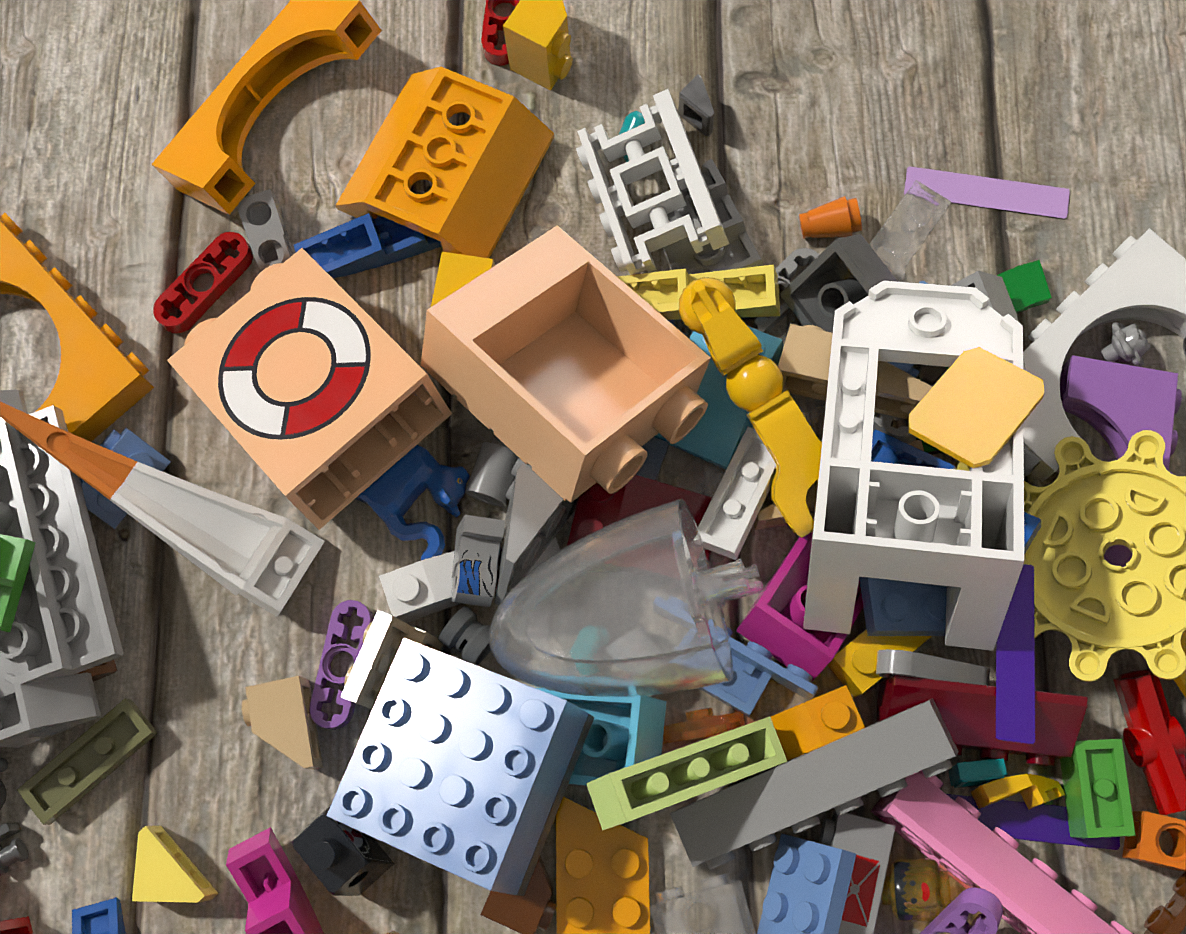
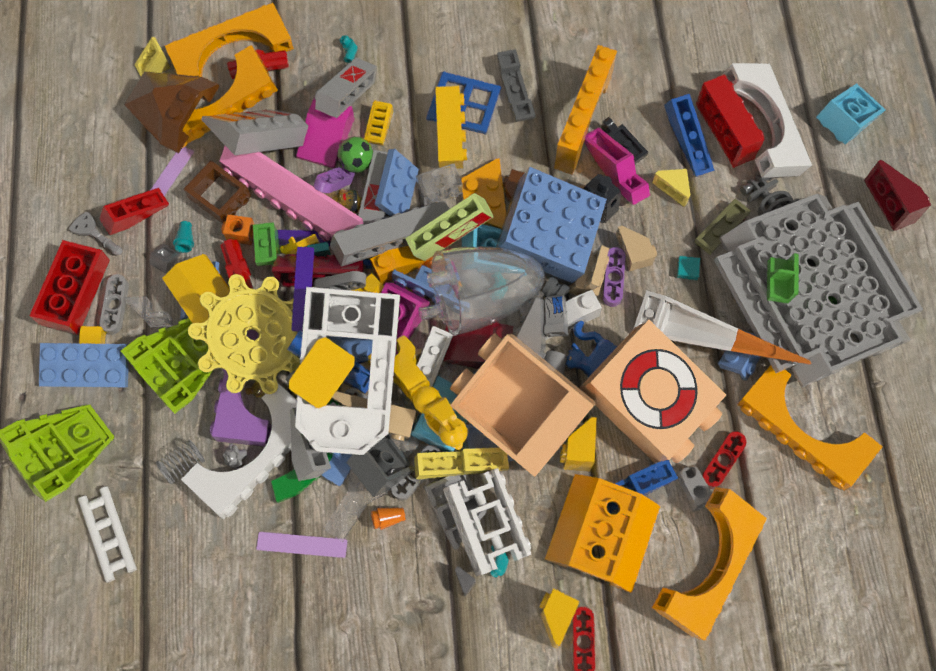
camera: 170 degrees right, 5 degrees down
none -> teal tile [677,256,700,280]

